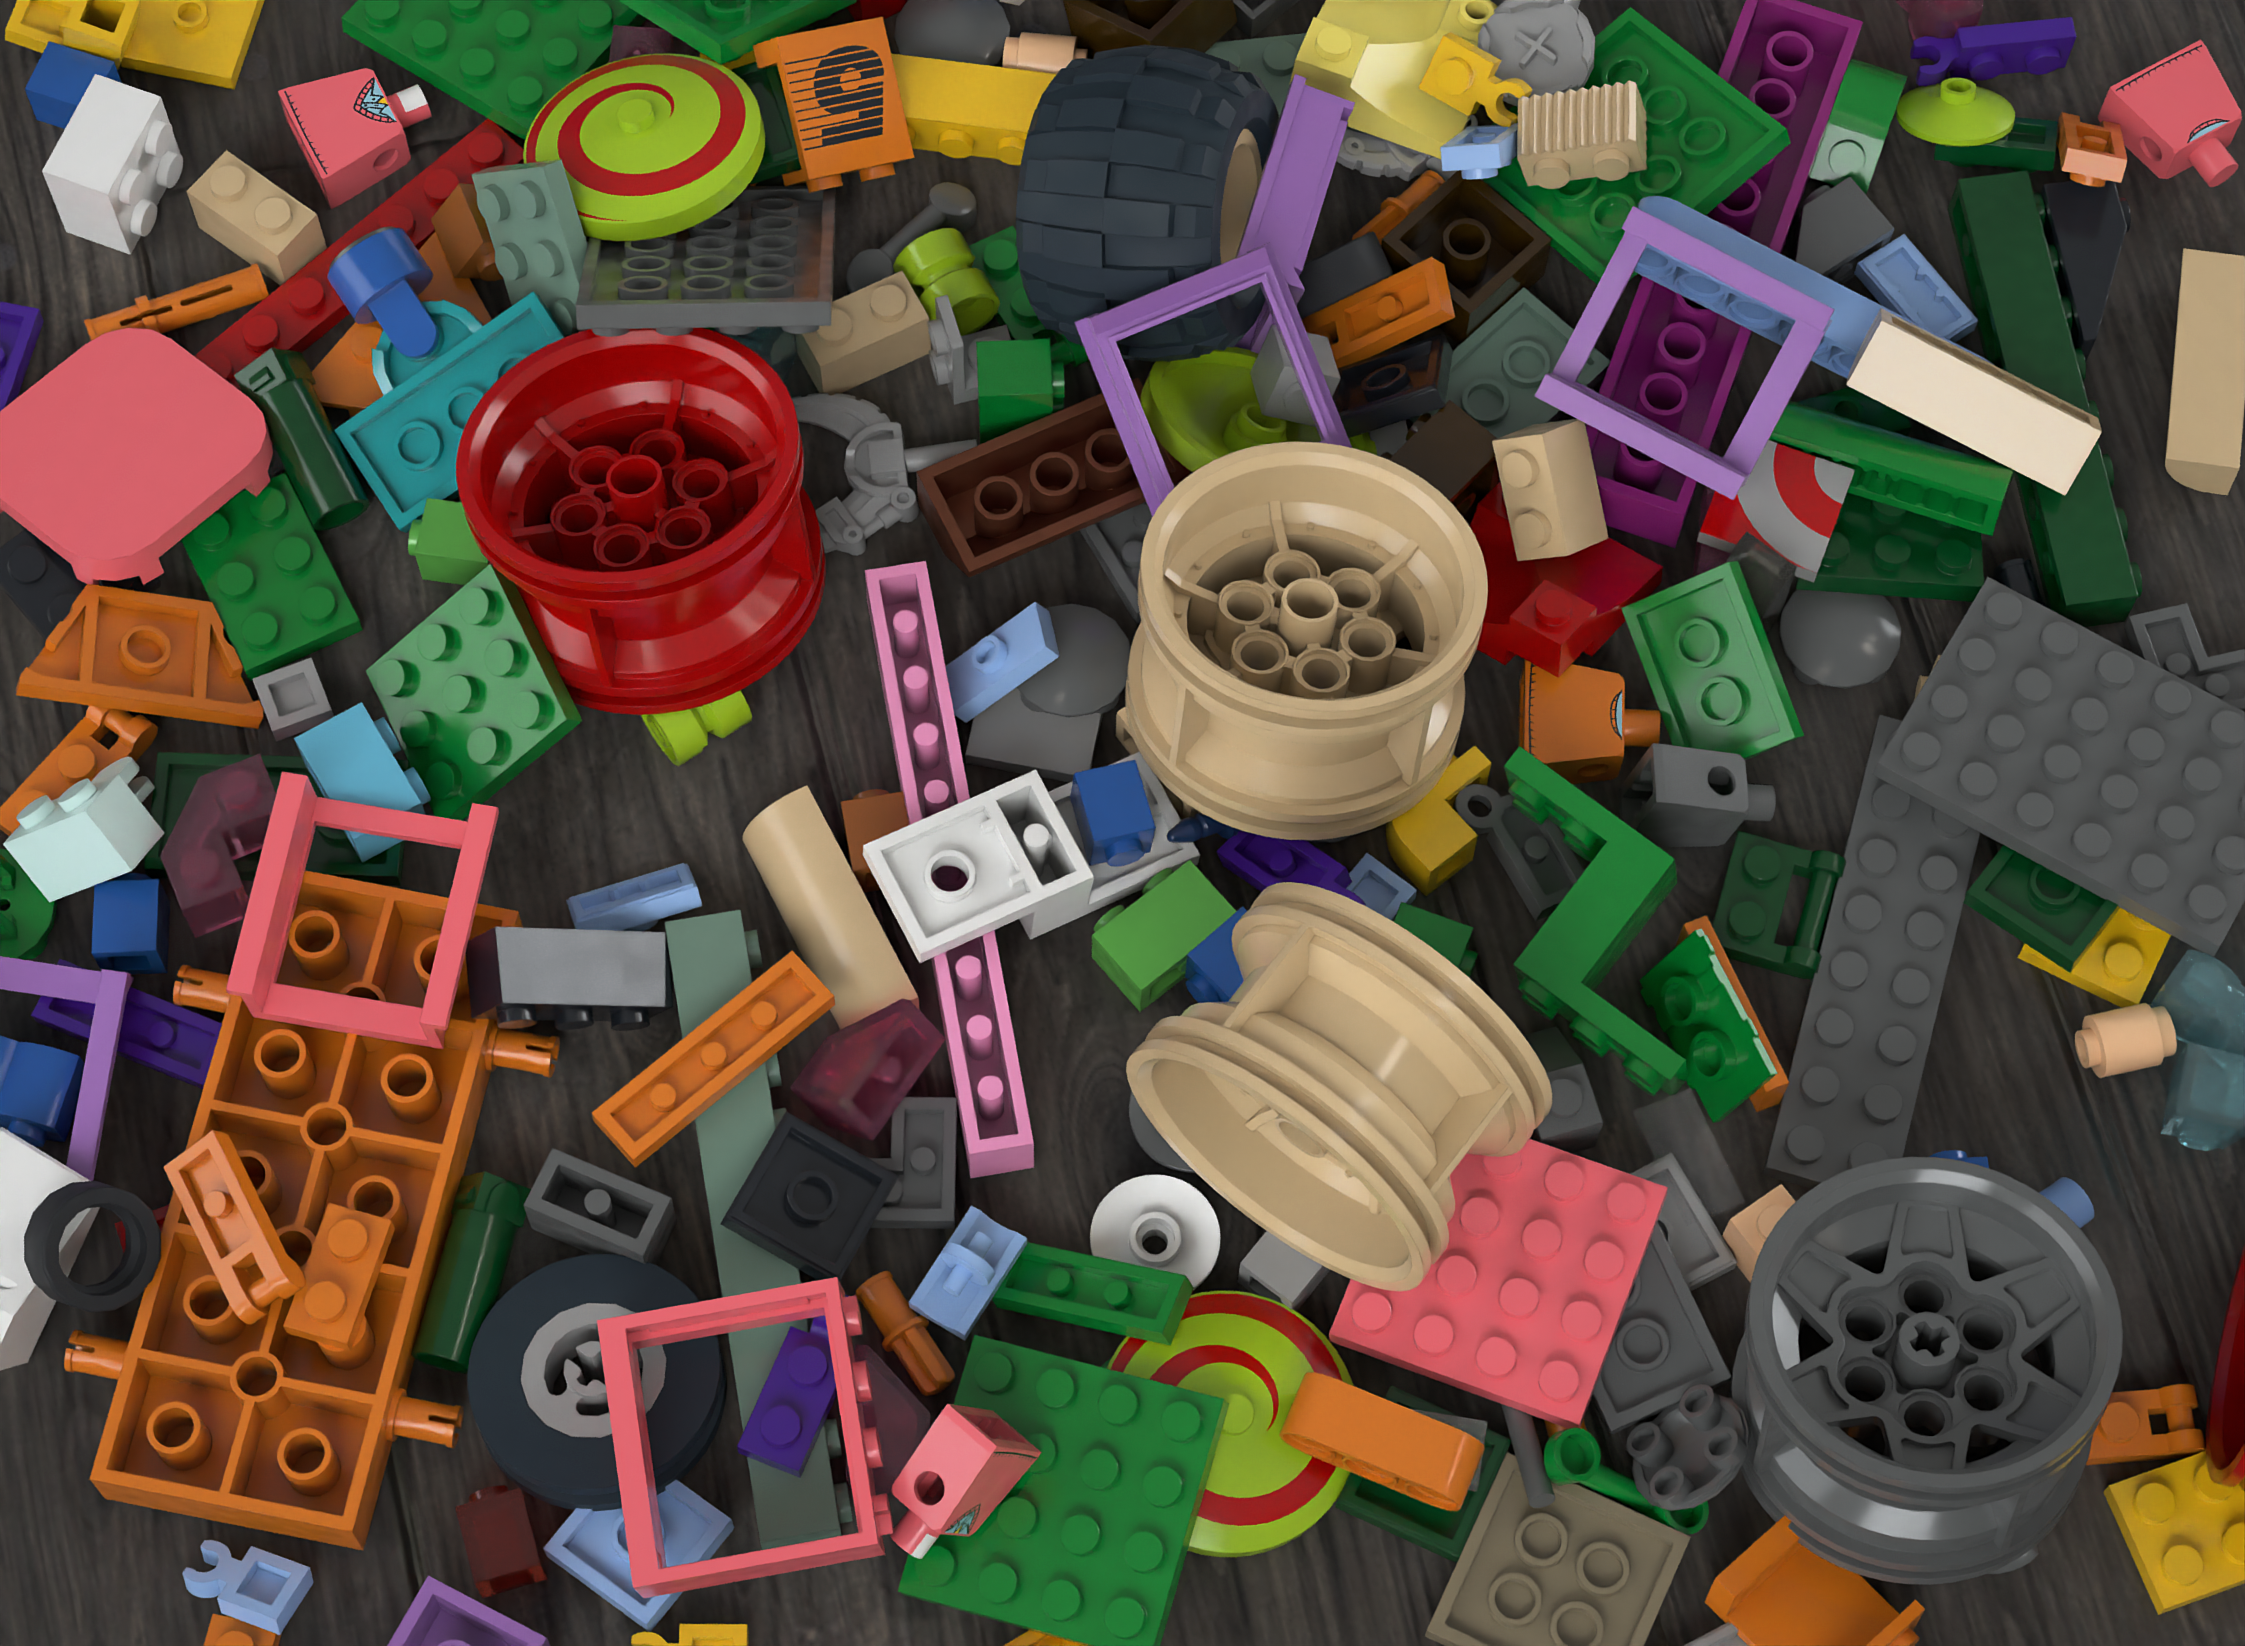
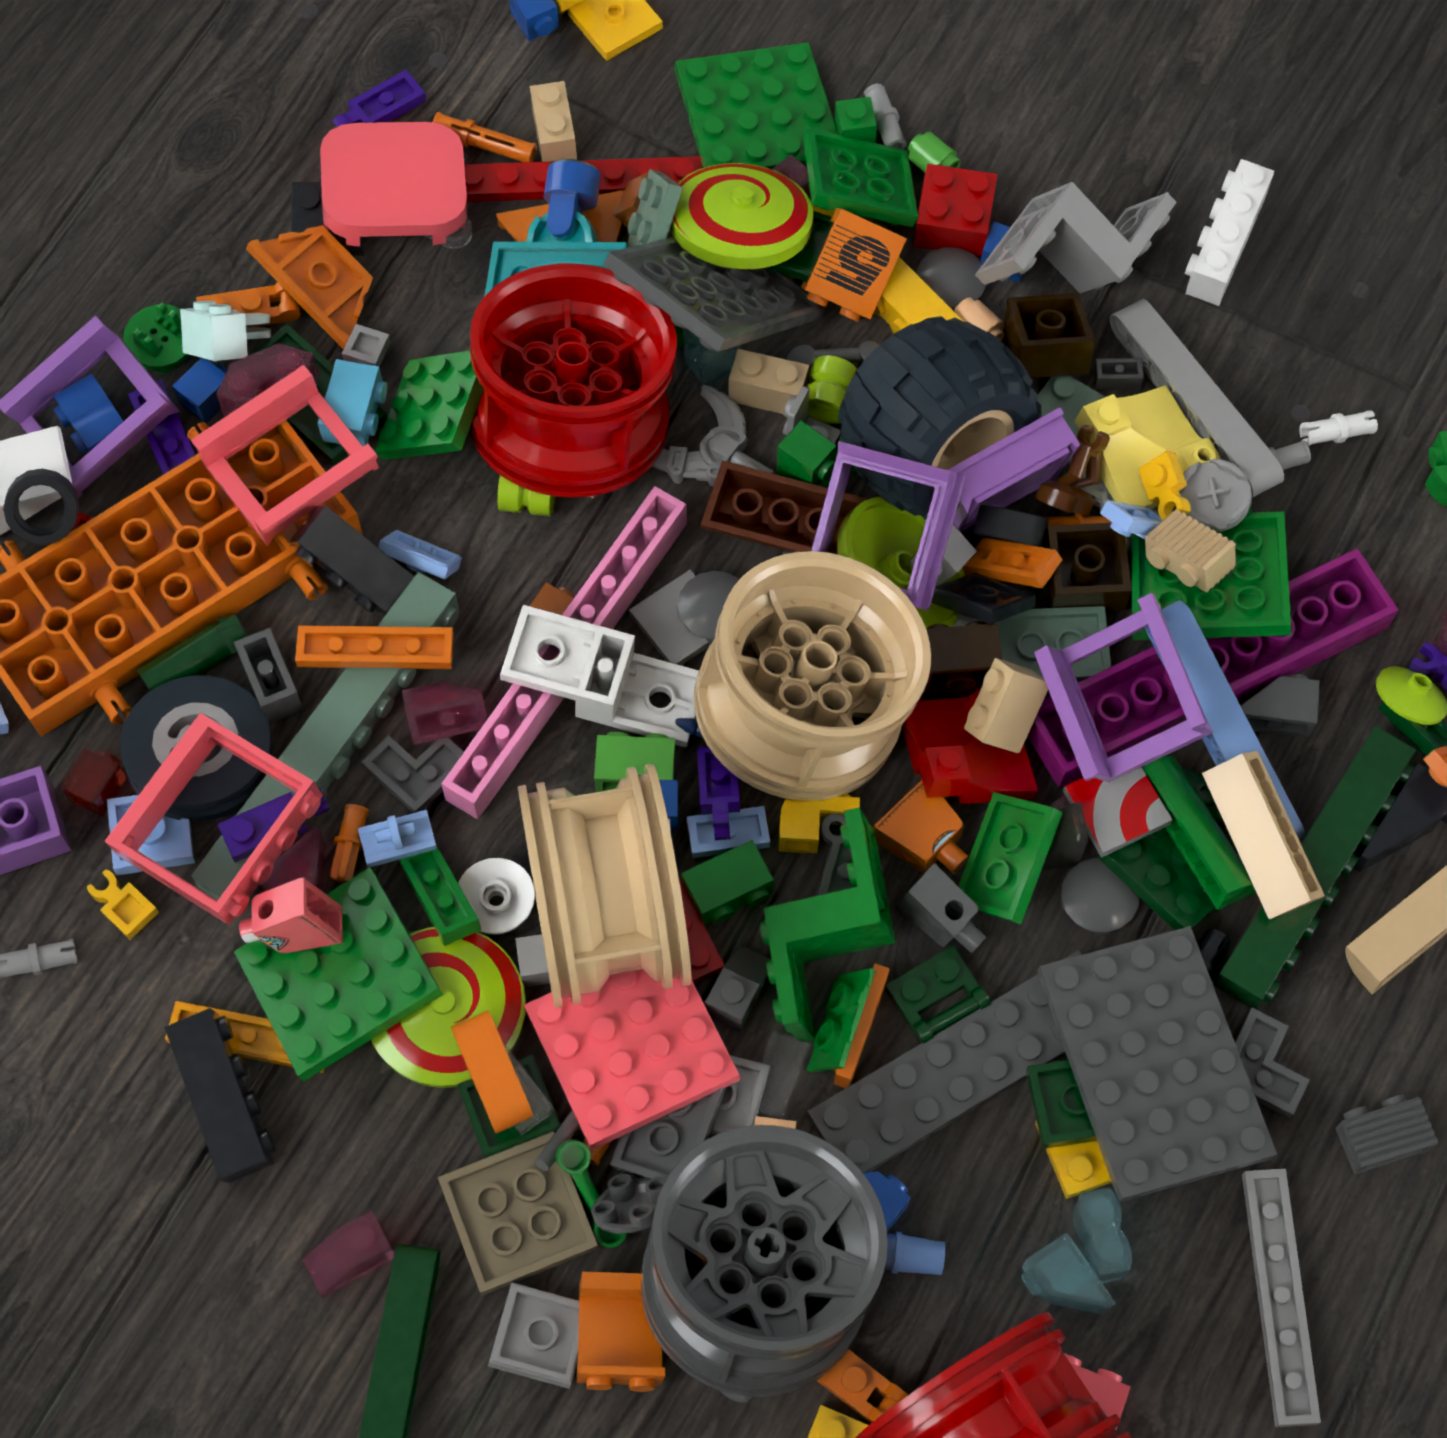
camera: 45 degrees right, 0 degrees up
white brick [42,74,183,255] -> none
orange plate [163,1130,305,1325] -> none
green plate [180,473,363,681] -> none
dark green piece [234,348,370,531] -> none
coral torso [278,68,432,209] -> none
orange plate [283,1203,395,1351] -> none
black tile [721,1111,899,1282] -> none
tan brick [743,785,920,1051] -> none
light blue plate [946,602,1059,723] -> none
blue brick [1070,760,1156,867] -> none
green brick [1810,58,1908,194] -> none
light blue plate [1854,234,1978,343] -> none
light nougat brick [2075,1003,2177,1078] -> none
none -> reddish brown piece [1035,425,1110,517]

